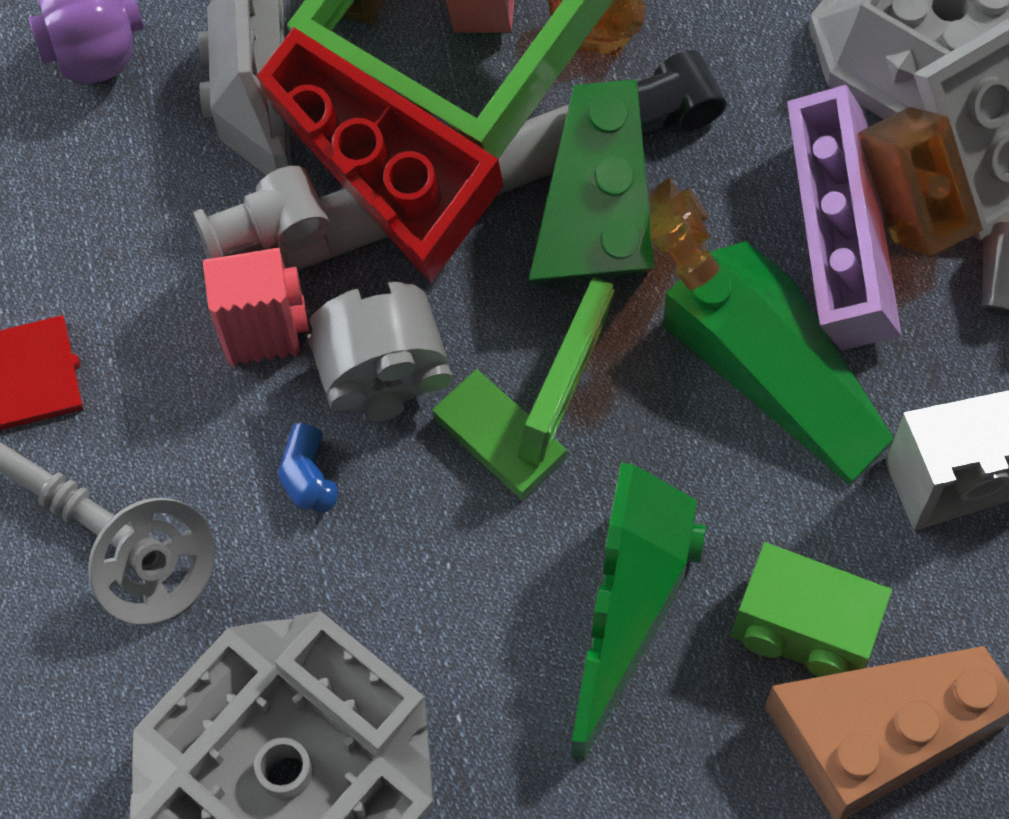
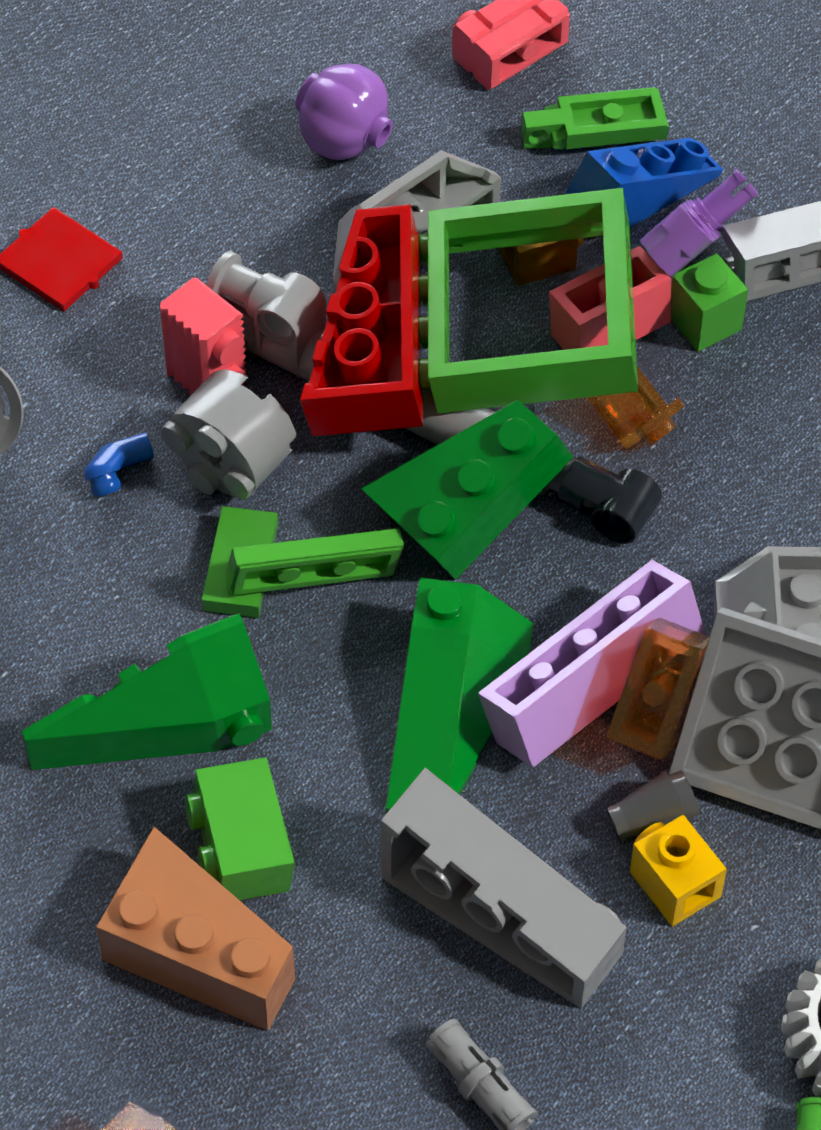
camera: 50 degrees right, 10 degrees down
clear orange plate [650,177,720,290] -> none

